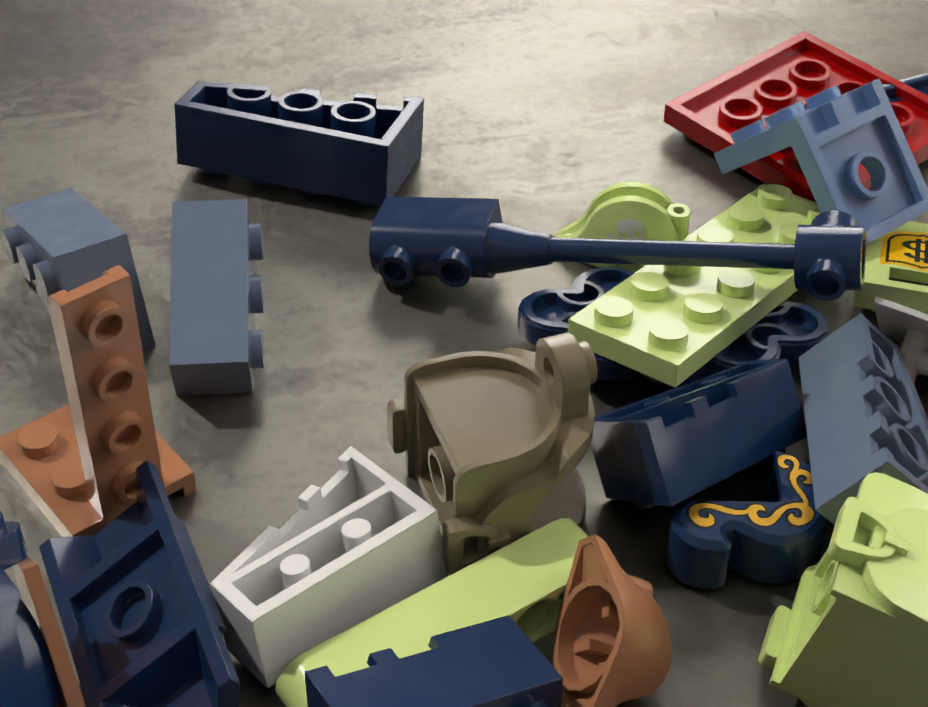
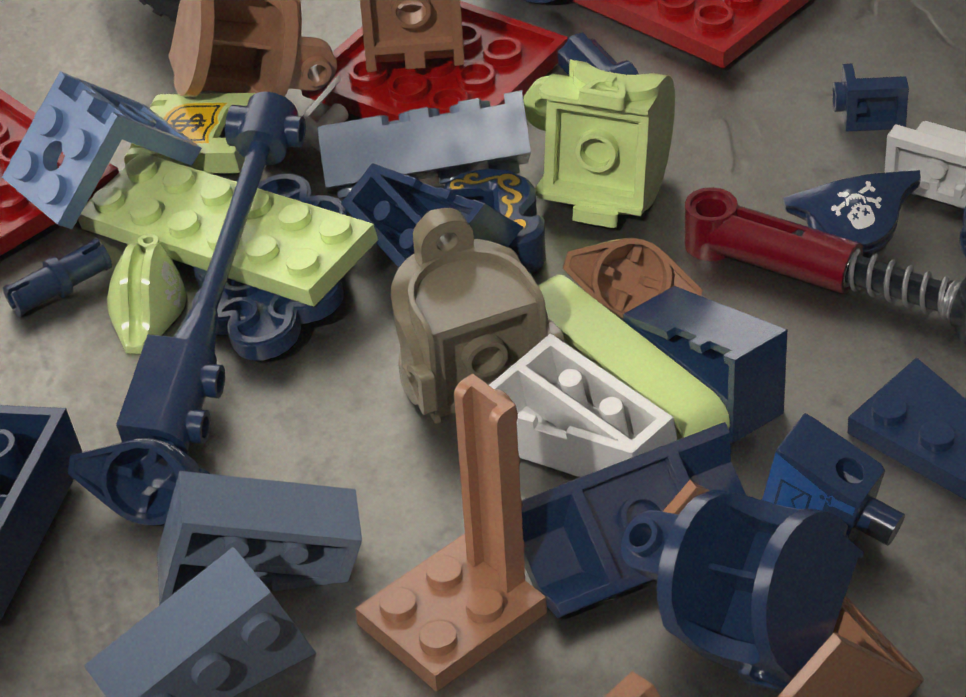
camera: 90 degrees left, 0 degrees up
none -> dark blue pin [3,238,112,317]
none -> dark blue hat [68,438,210,525]

